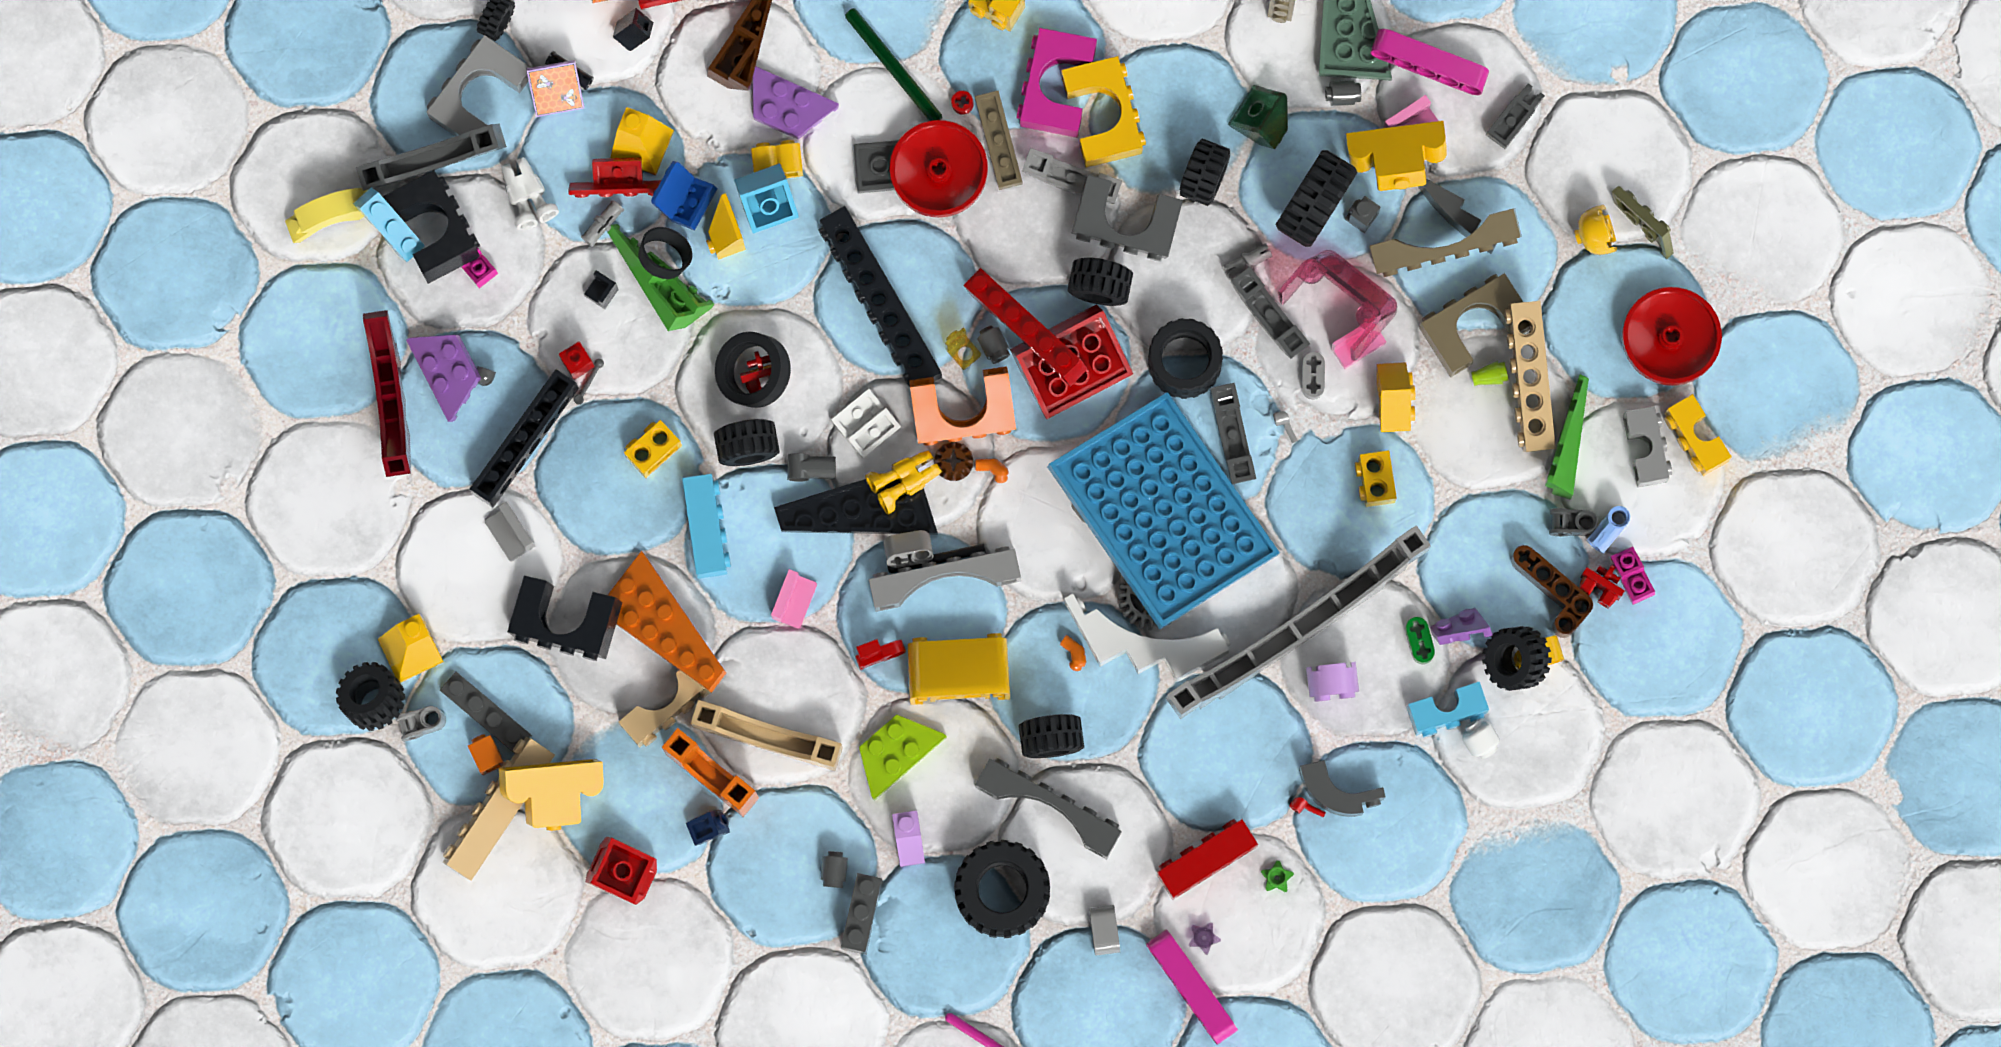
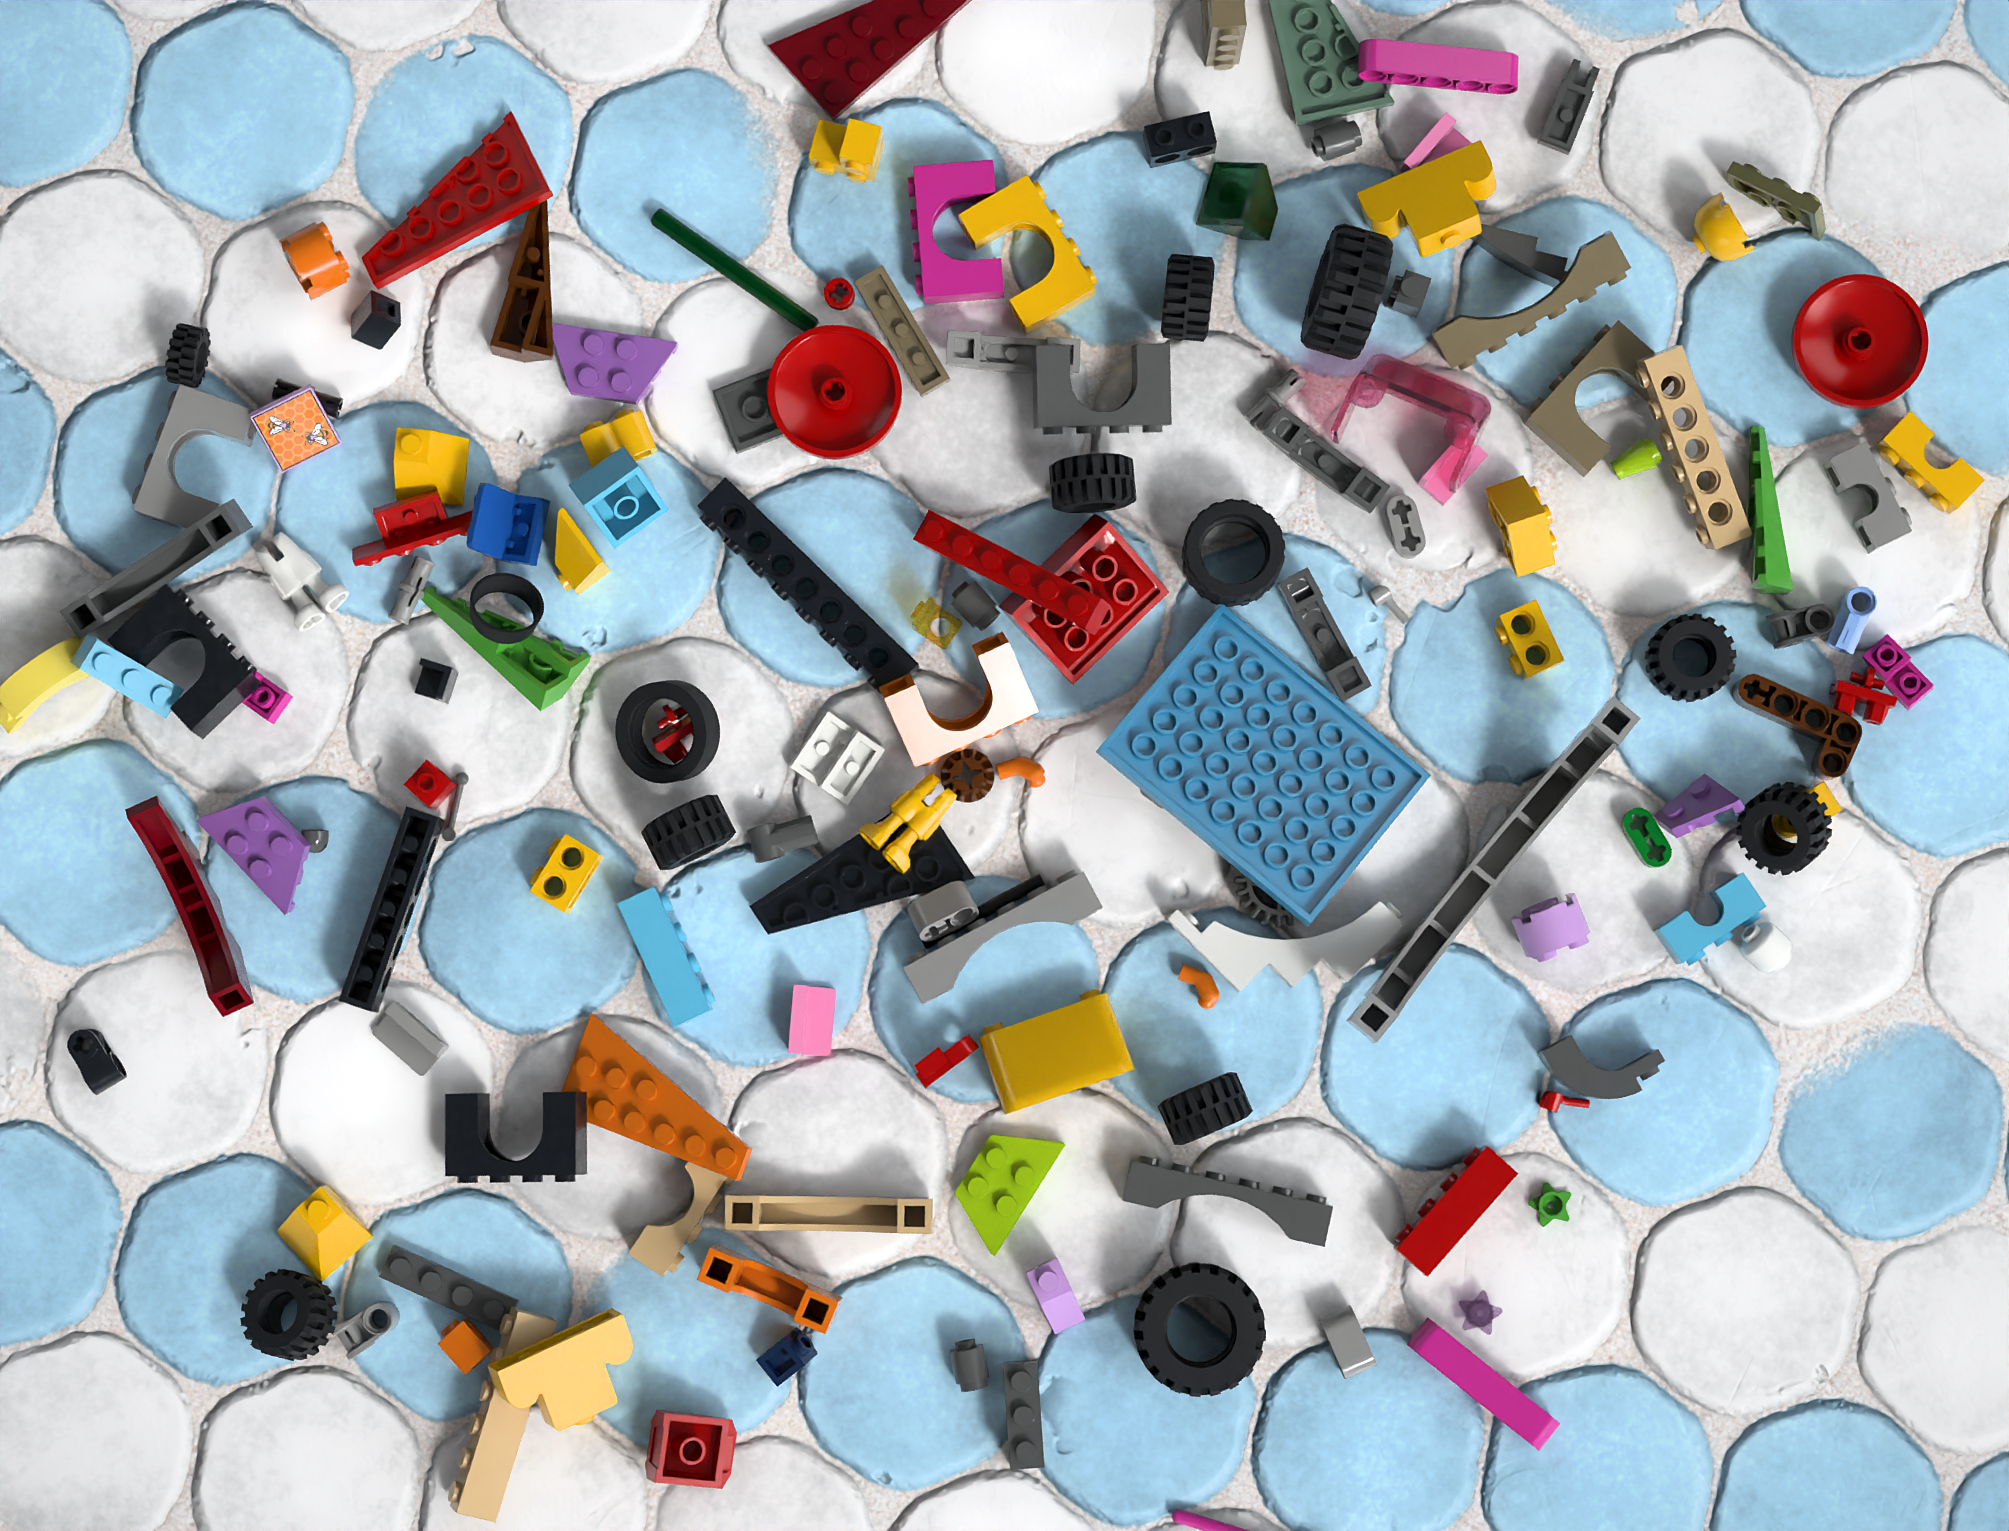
camera: 15 degrees left, 5 degrees up
none -> black piece [67,1029,127,1095]
none -> black brick [1143,111,1217,168]
none -> black tyre [1645,613,1737,702]

